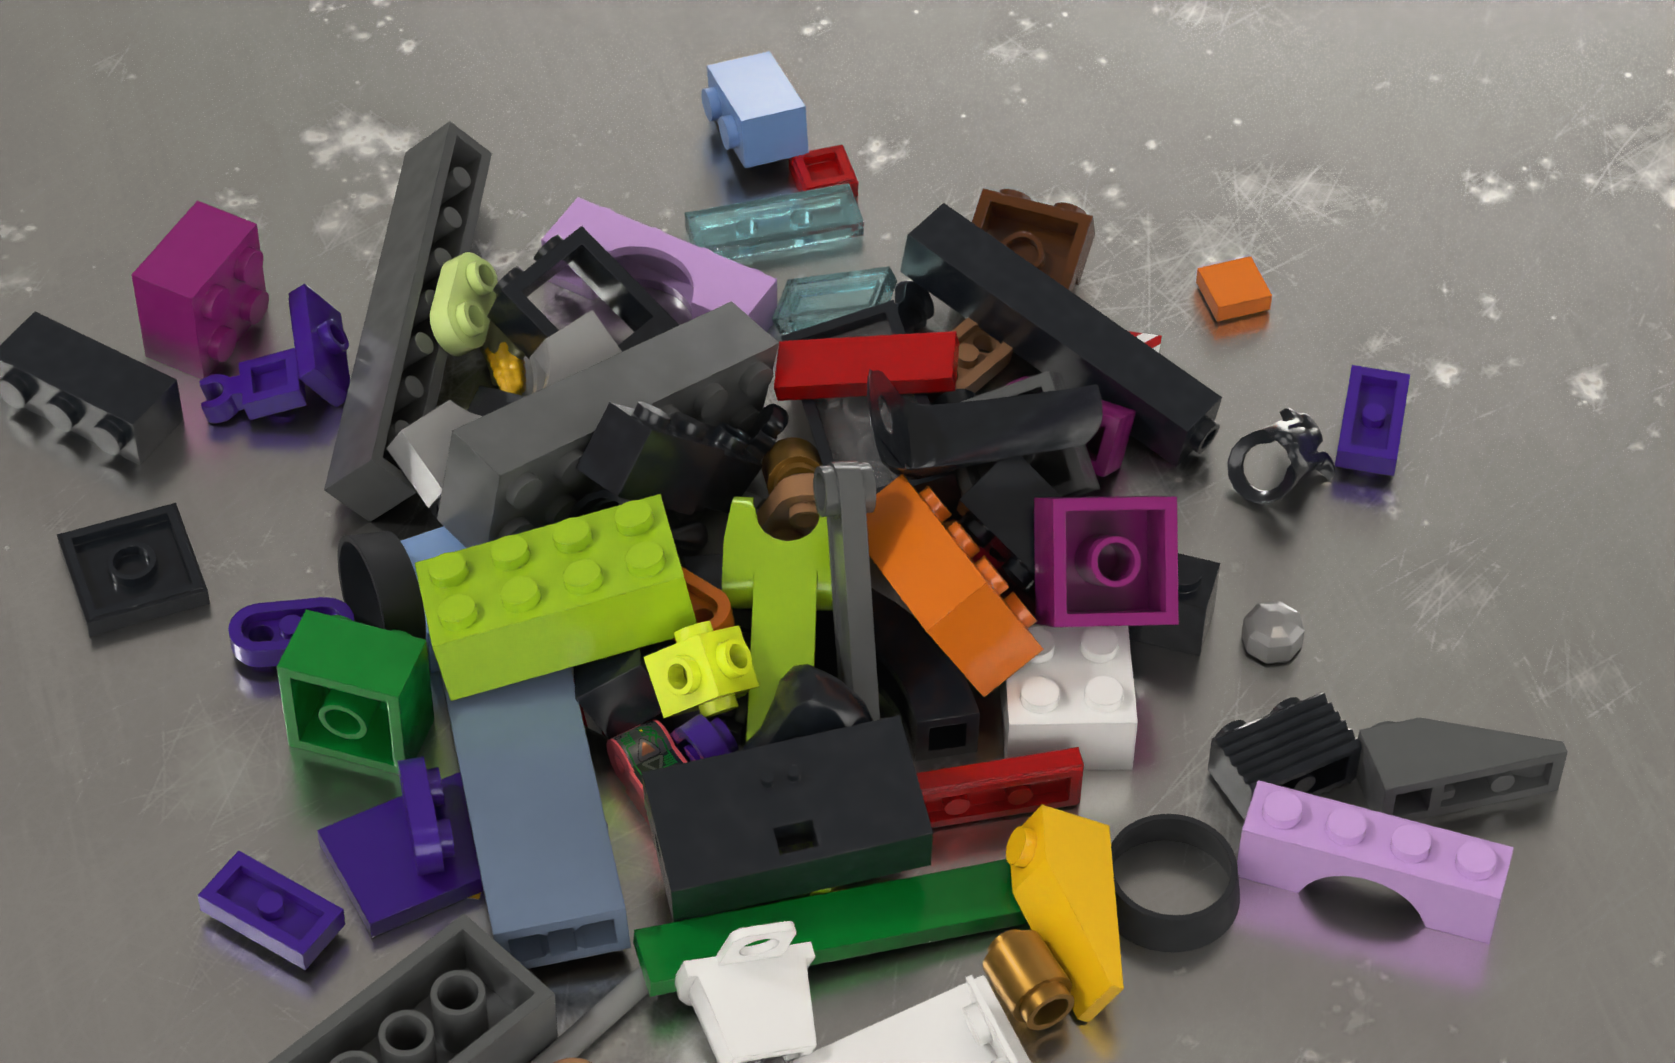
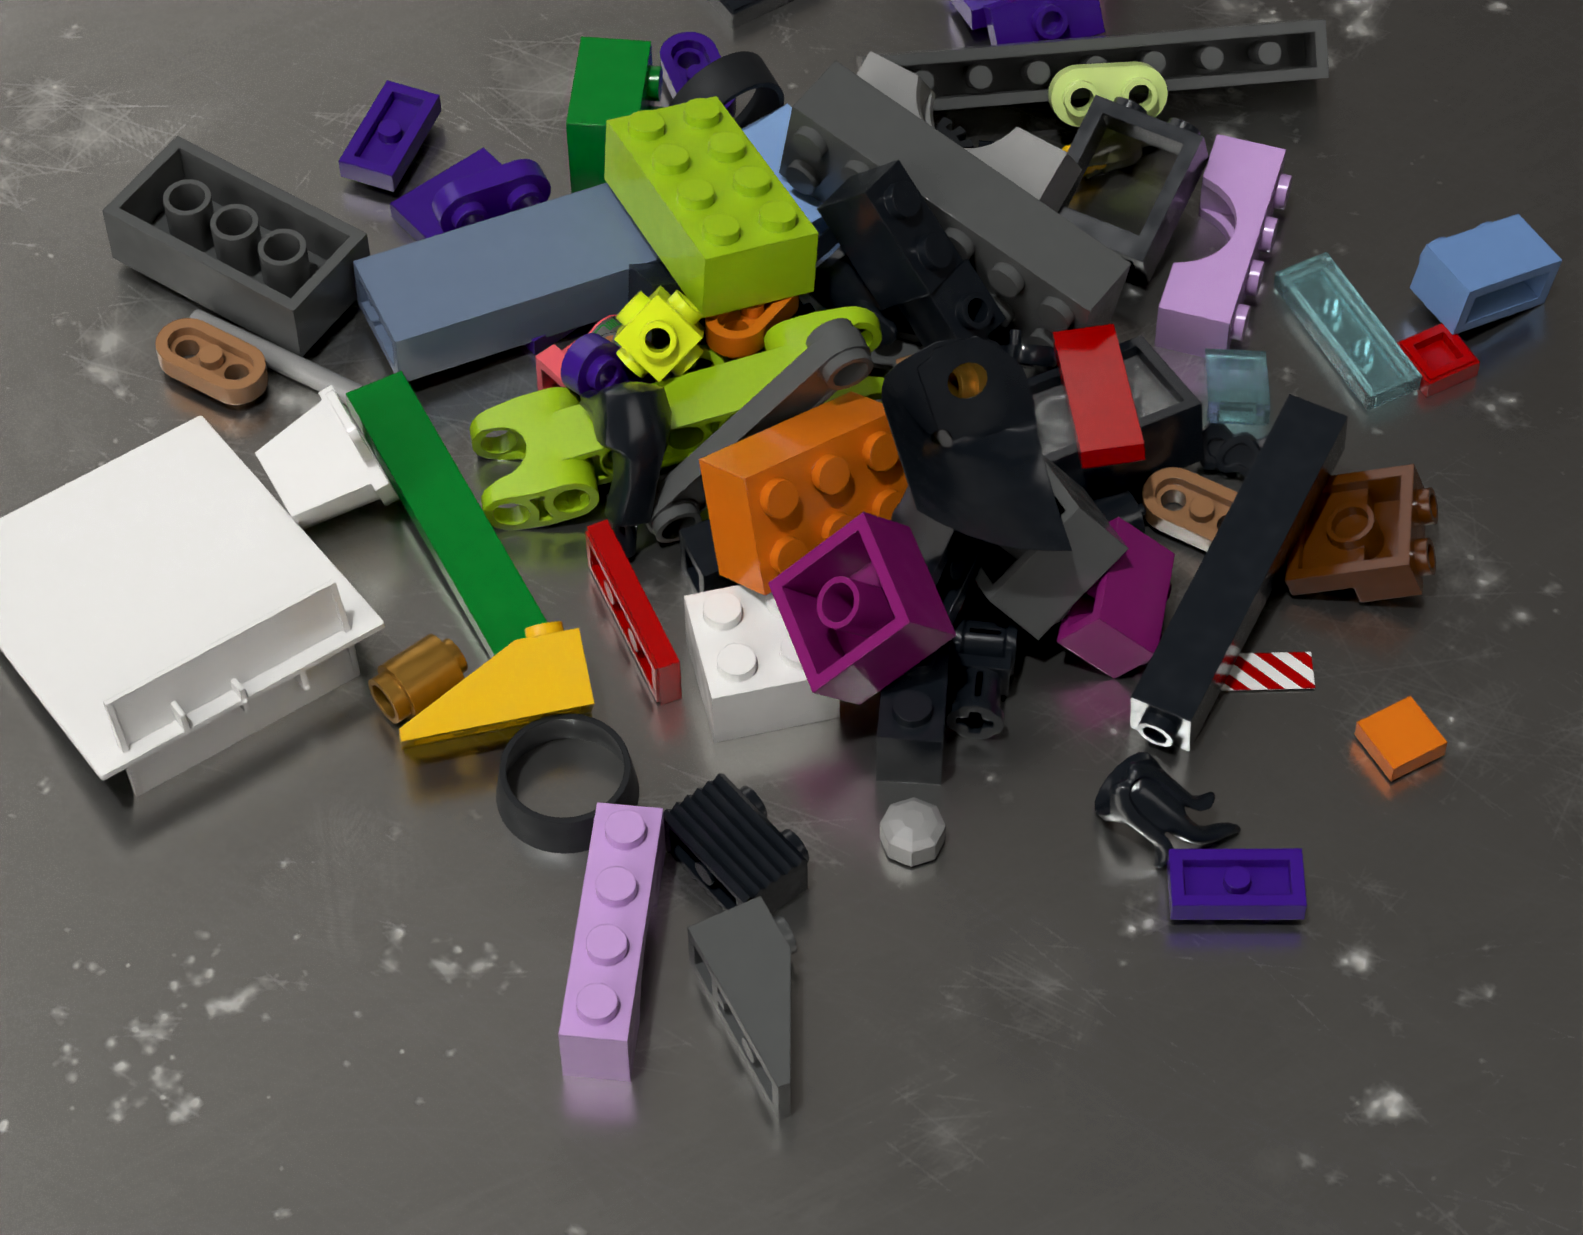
camera: 80 degrees right, 5 degrees up
black brick [642,715,933,922] -> none

